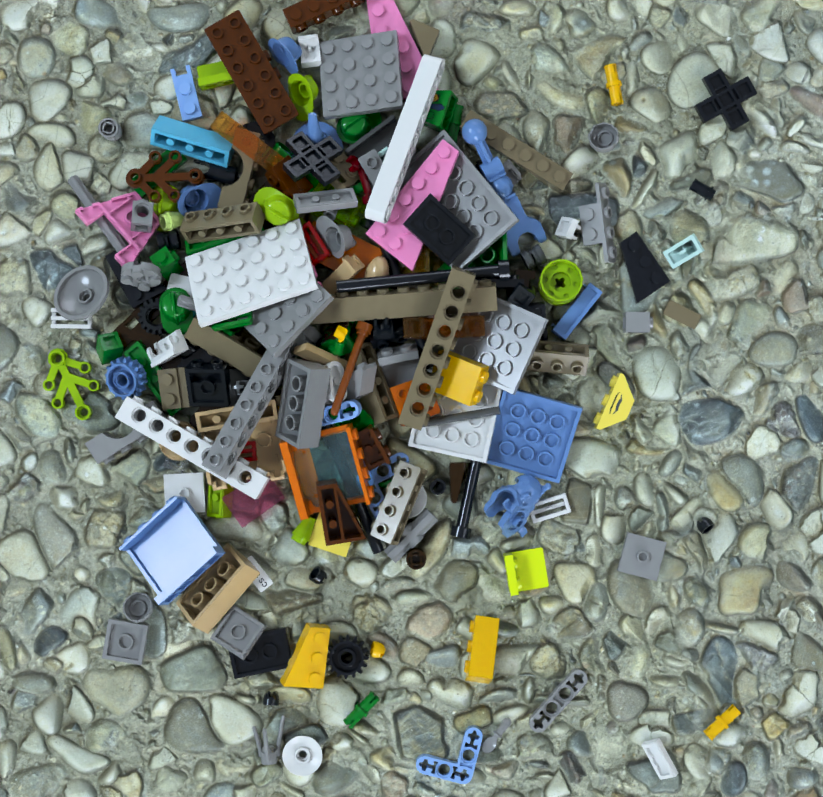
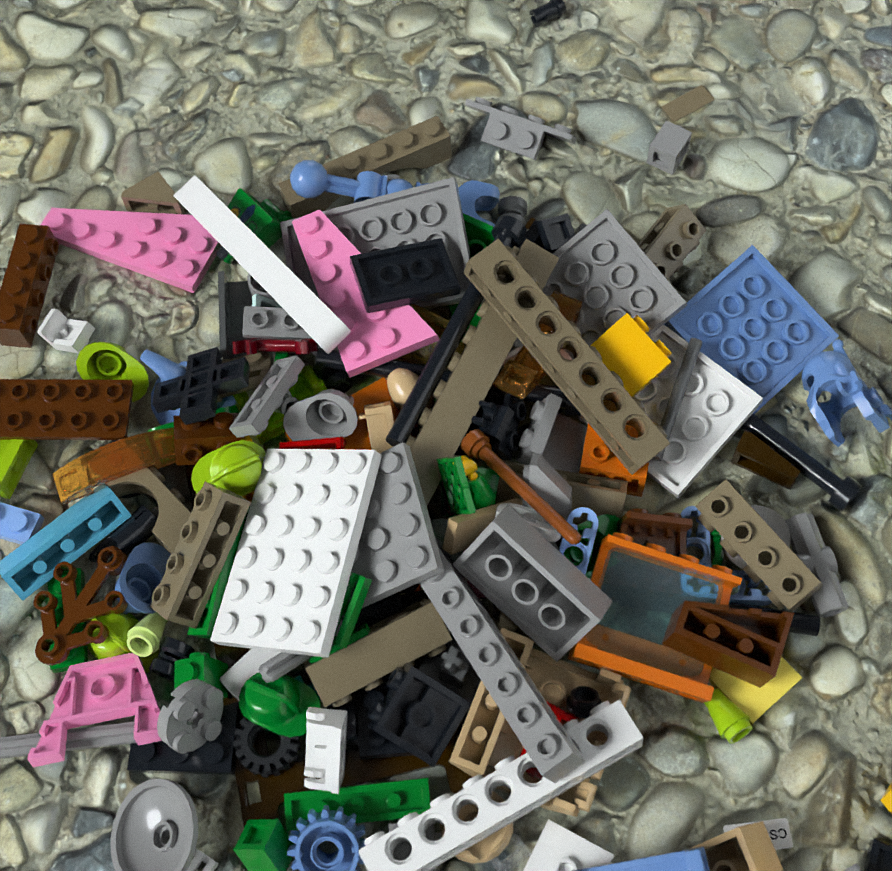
camera: 60 degrees left, 25 degrees down
light grey brick [131,199,154,233] -> none
dark tan plate [157,366,192,410] -> none
lime slope [207,483,233,518] -> none
clear pink piece [222,476,285,528] -> none
medium blue piece [268,37,302,74] -> none
black hinge [309,566,327,584] -> none
light grey plate [319,30,404,120] -> none
green piece [336,112,381,144] -> none
dark brown wheel [406,548,426,570] -> none
black hinge [429,478,446,495] -> none
white tile [530,493,571,524] -> none
lime wheel [538,259,583,306] -> none
medium blue container [551,283,603,341] -> none
white tile [554,217,581,240] -> none
light grey hair [588,122,619,153] -> none
light yellow slope [593,373,634,430] -> none
yellow pin [604,63,624,106] -> none
black wing [619,231,670,304] -> none
light aqua slope [662,233,705,269] -> none
none -> green window [436,456,476,514]
none -> black plate [566,686,602,719]

